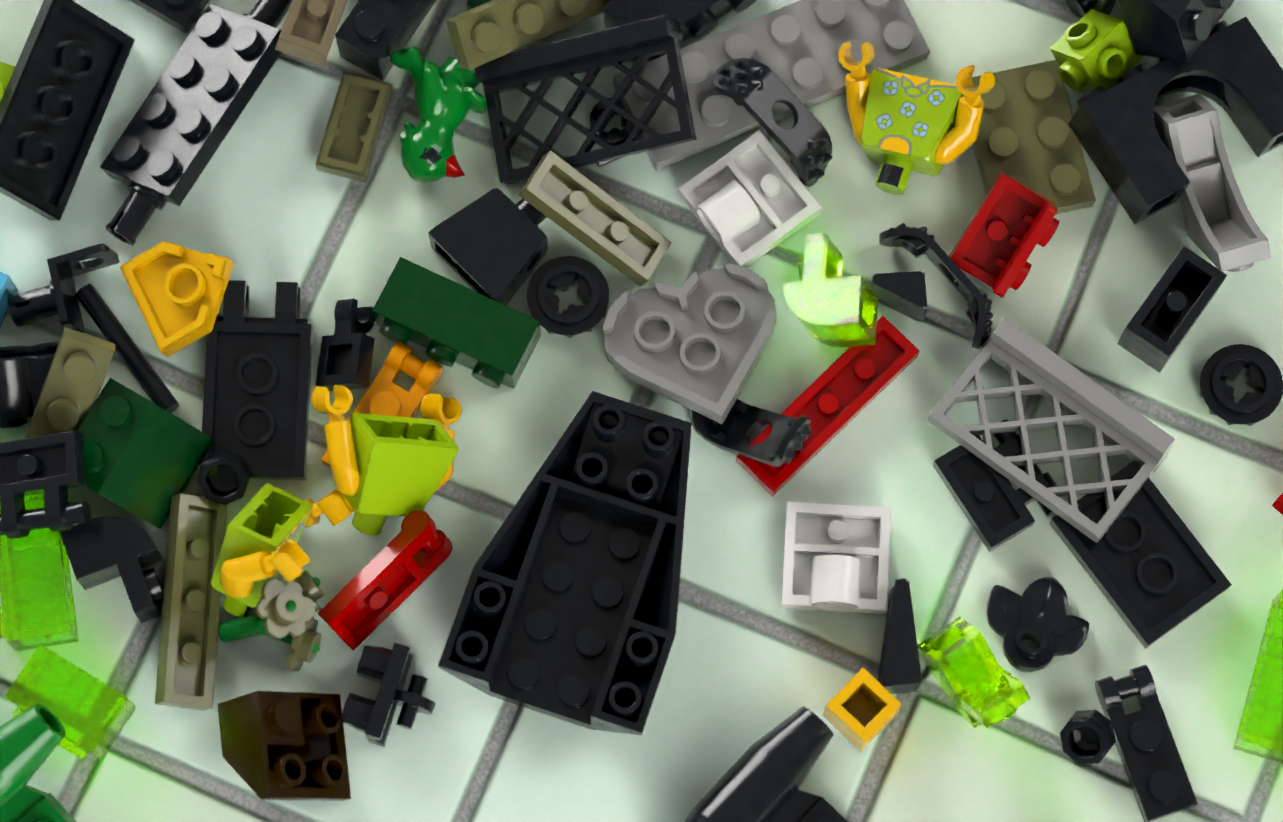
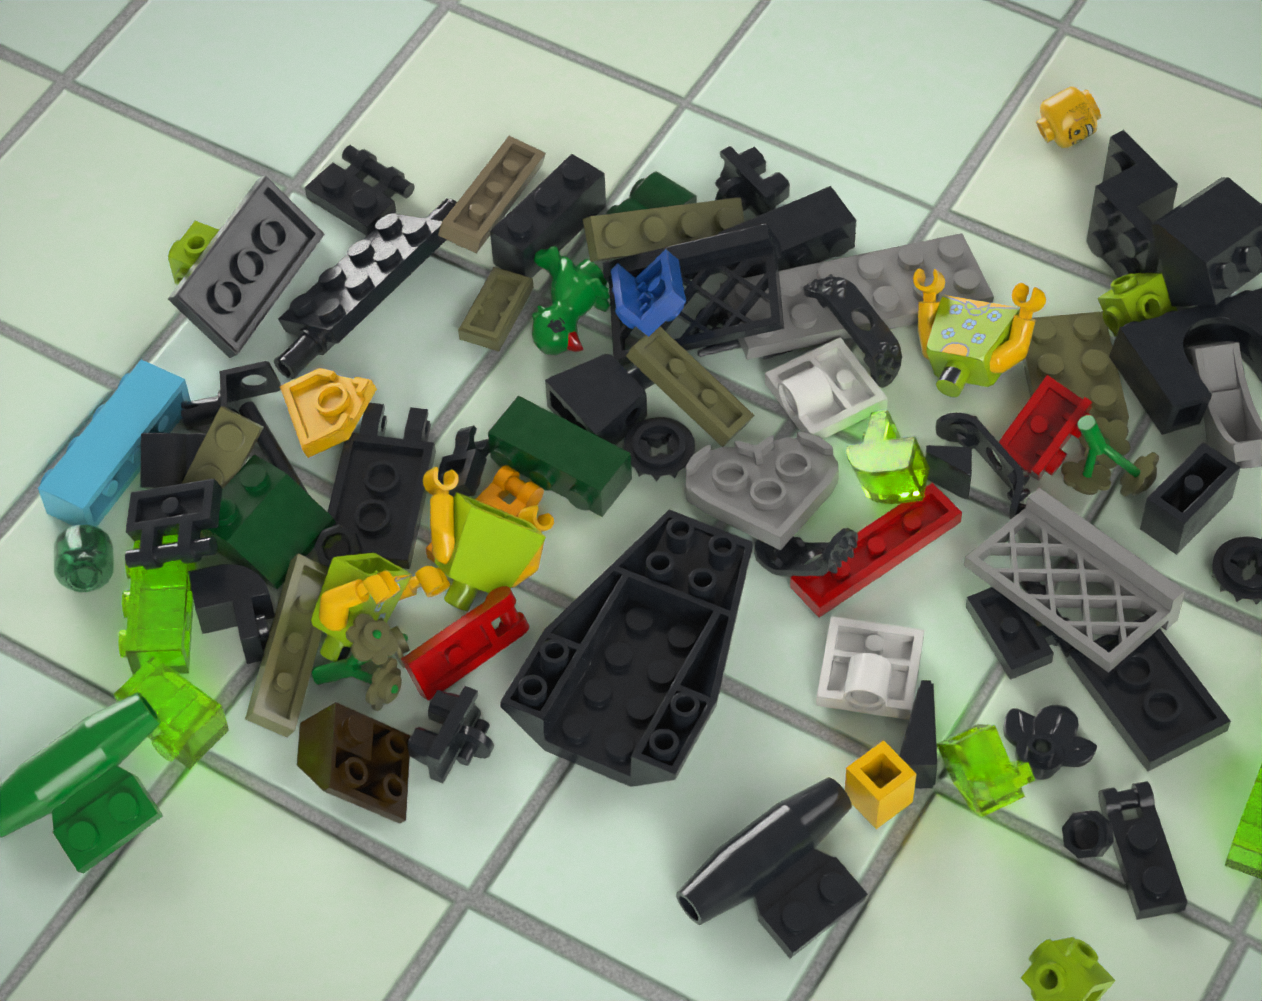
camera: 10 degrees right, 20 degrees down
none -> blue bracket [611,250,686,337]
none -> olive plant [1061,415,1159,497]

